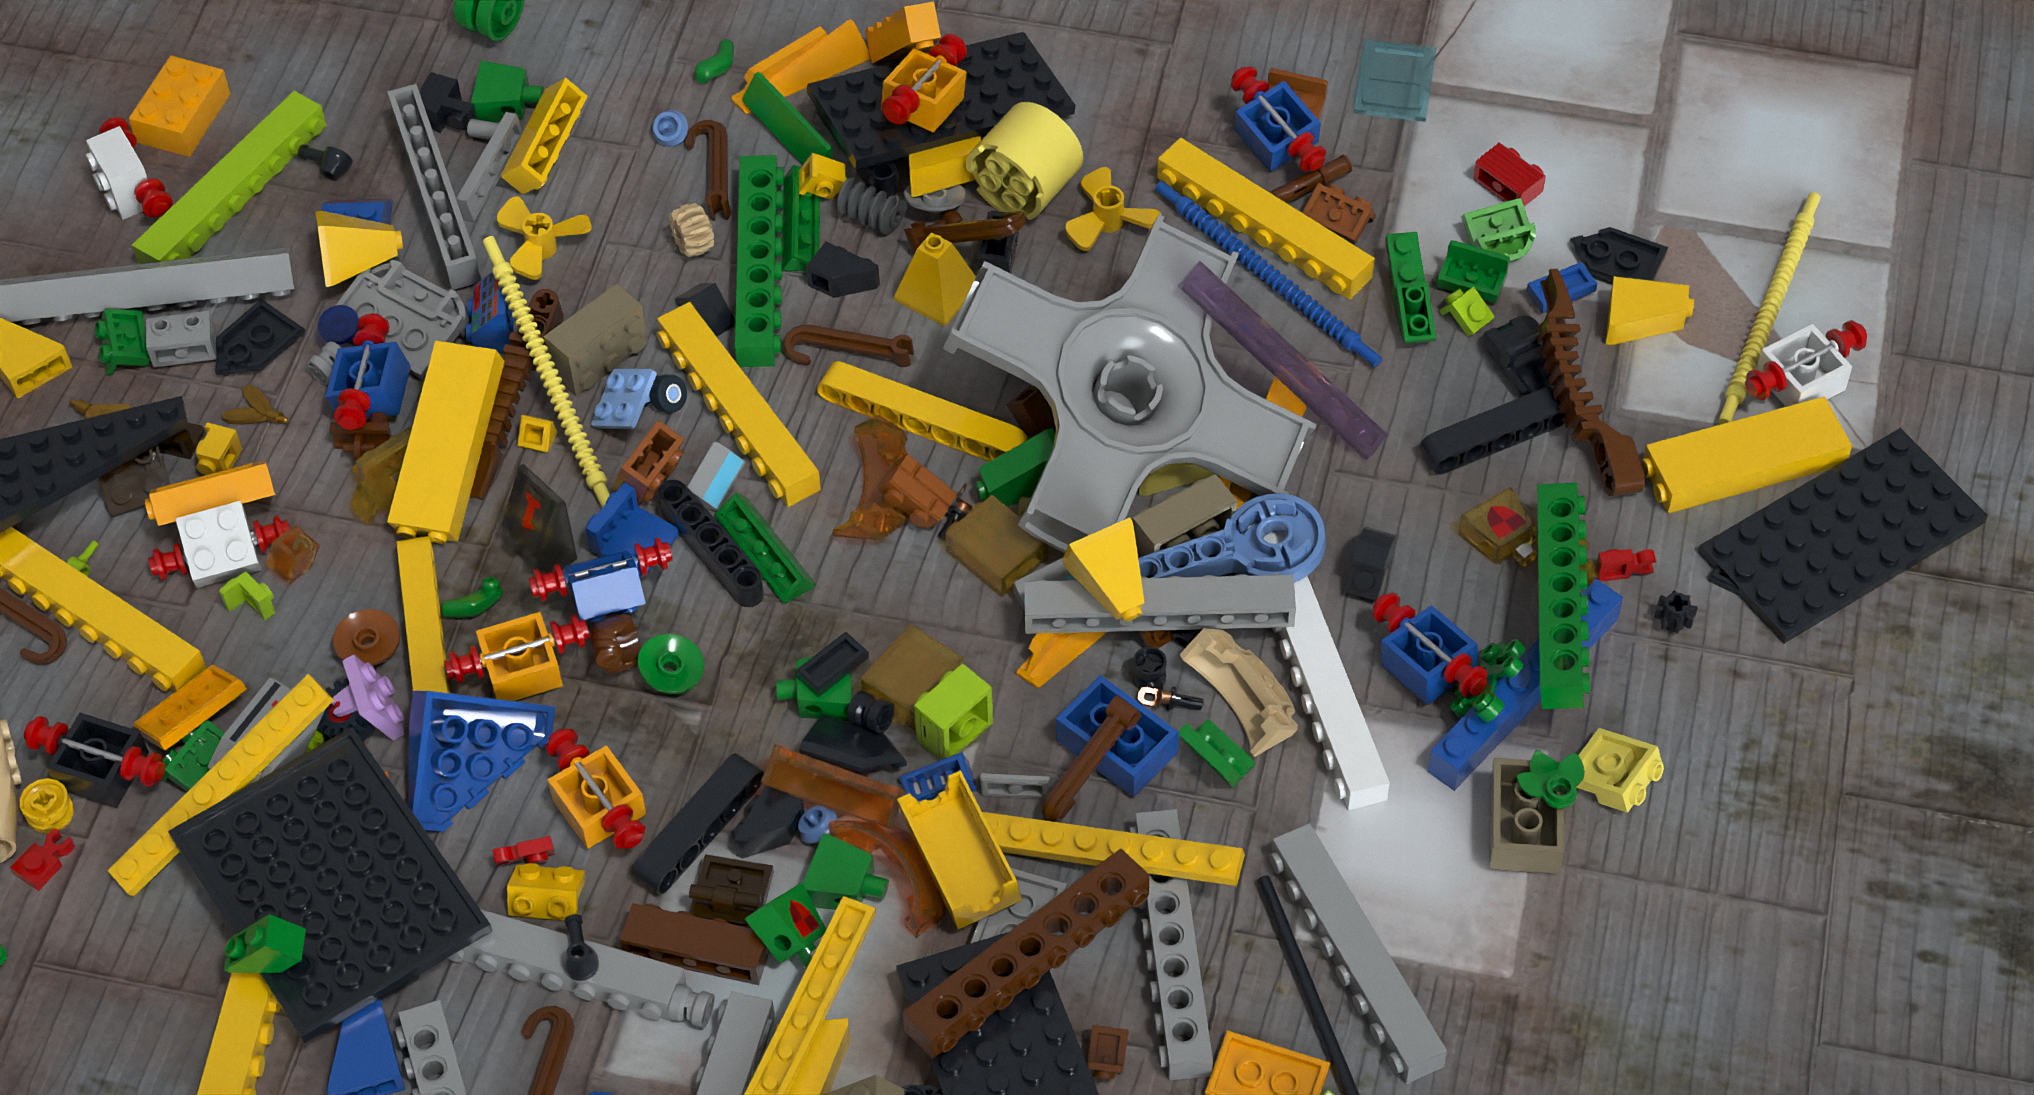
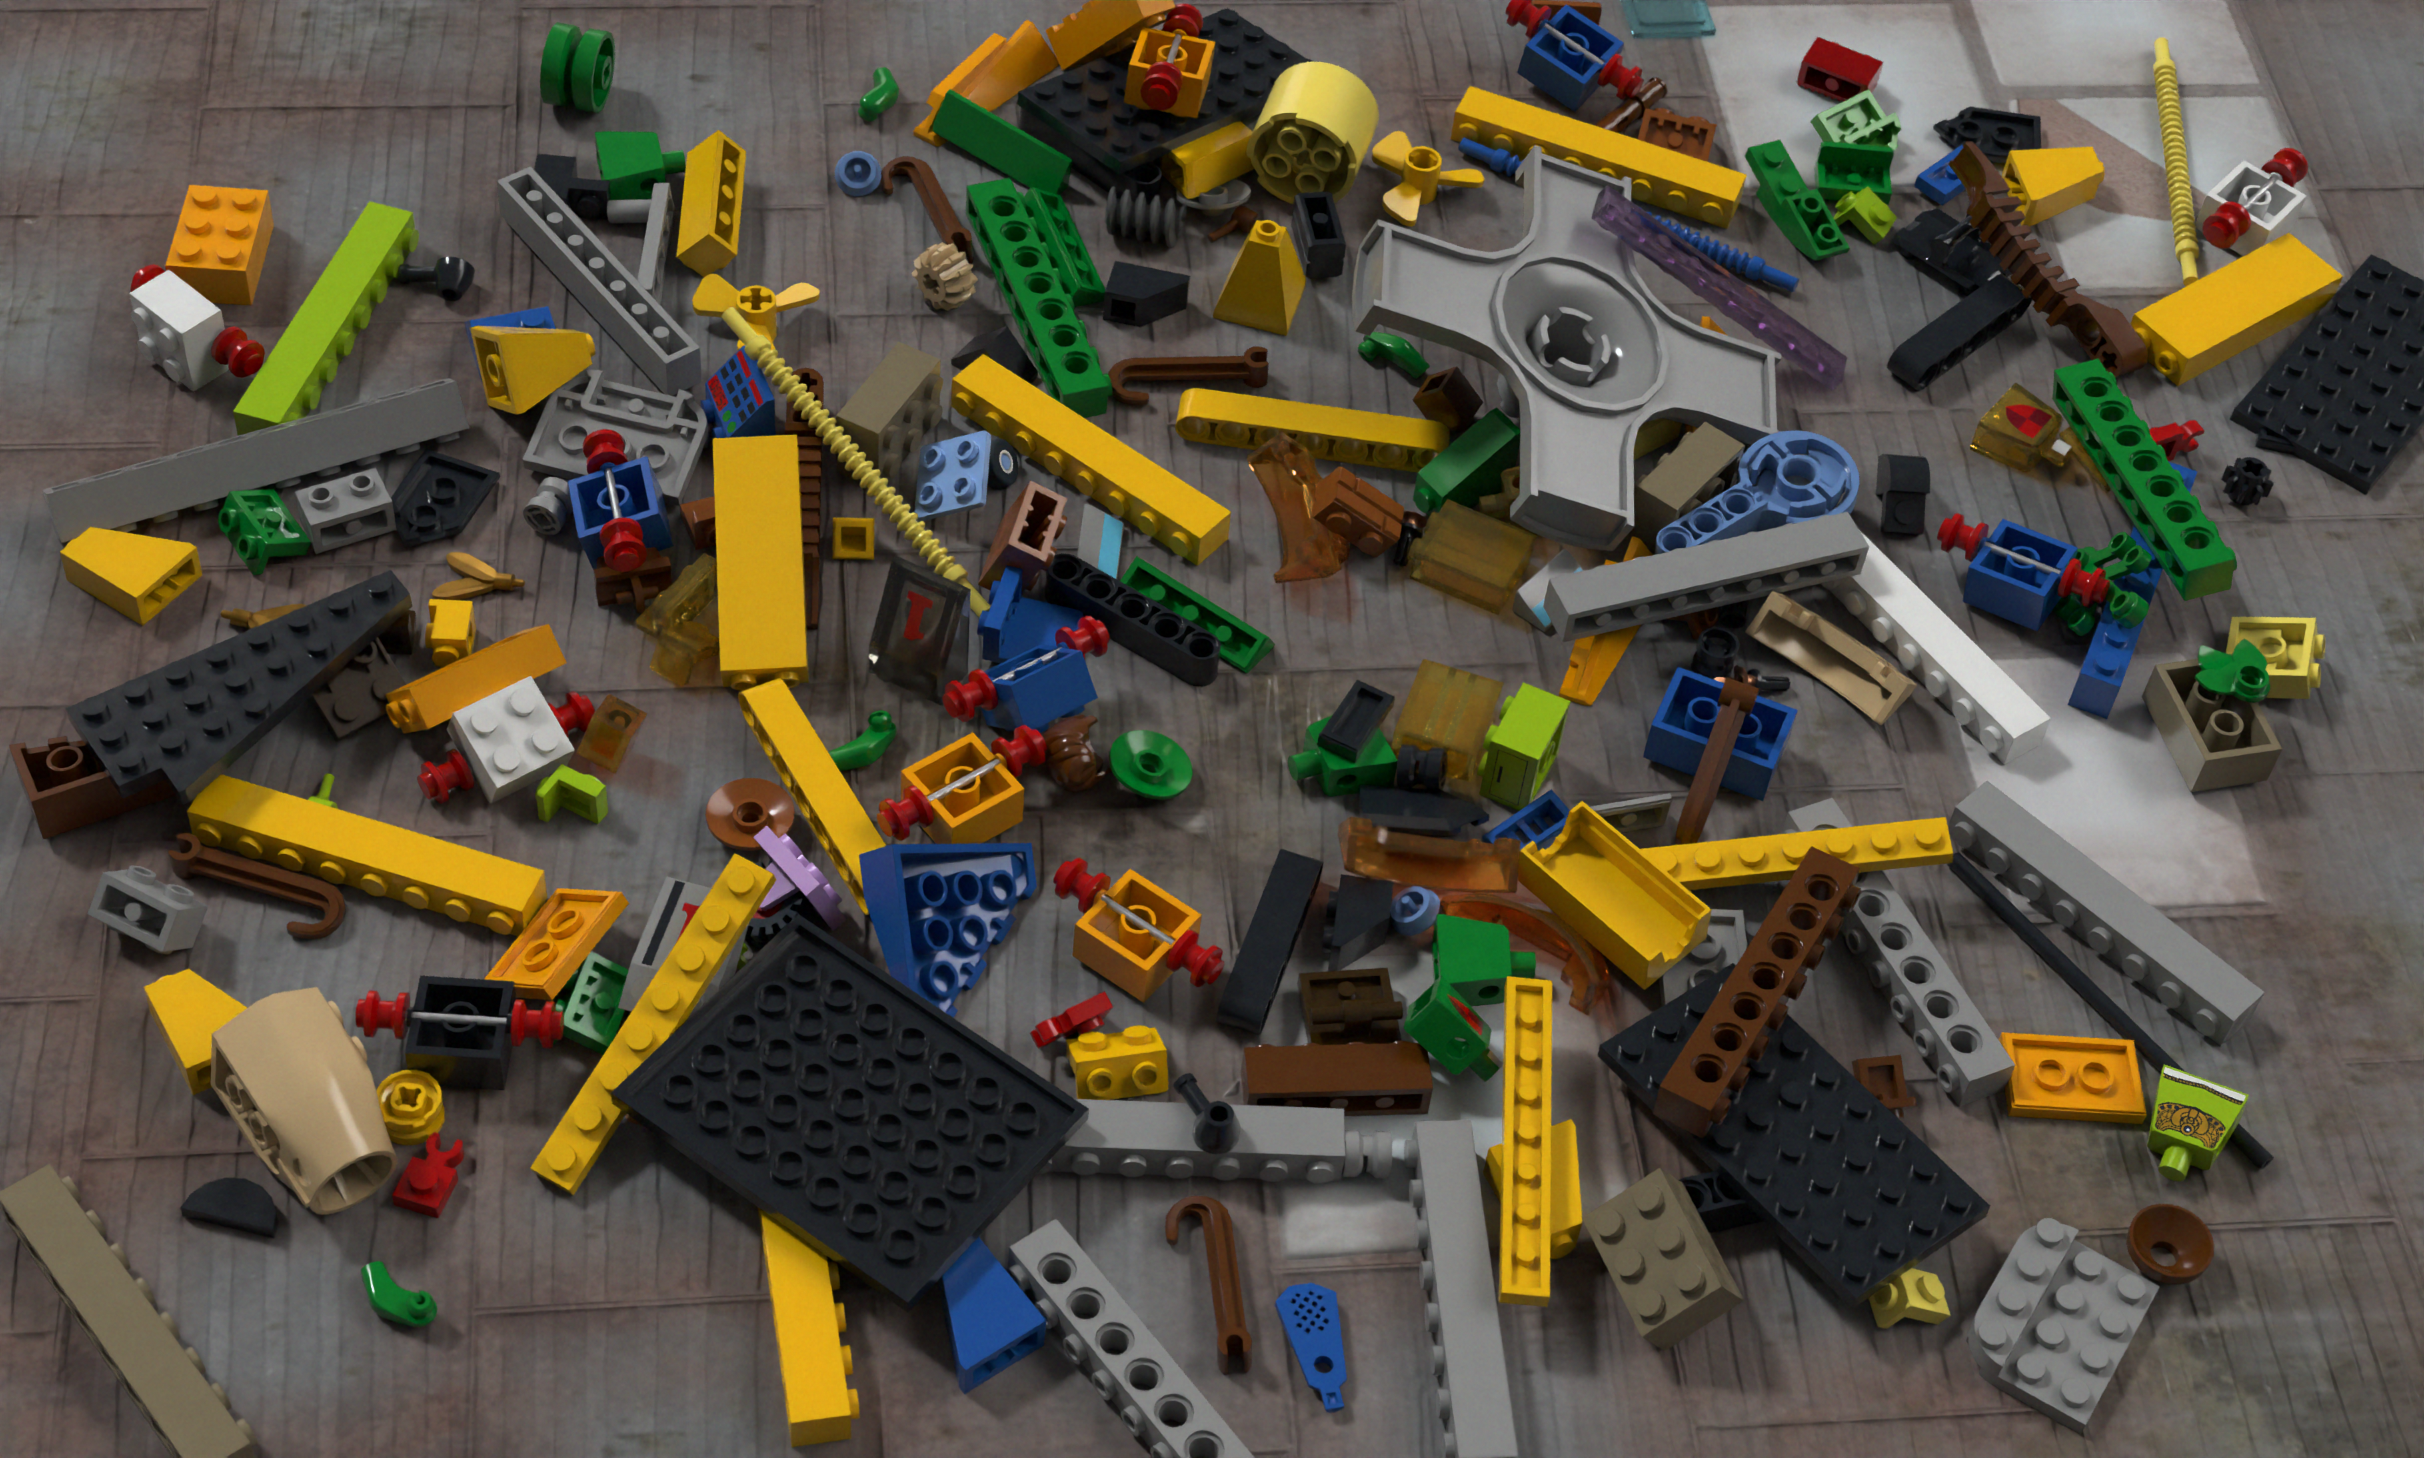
camera: 25 degrees left, 5 degrees down
green slope [224,914,306,973] -> none
clear blue piece [318,305,359,345] -> none
yellow brick [799,153,848,200] -> none
reddish brown piece [904,211,1026,253] -> none
yellow slope [1061,517,1145,622] -> none
green bracket [1179,720,1255,788] -> none

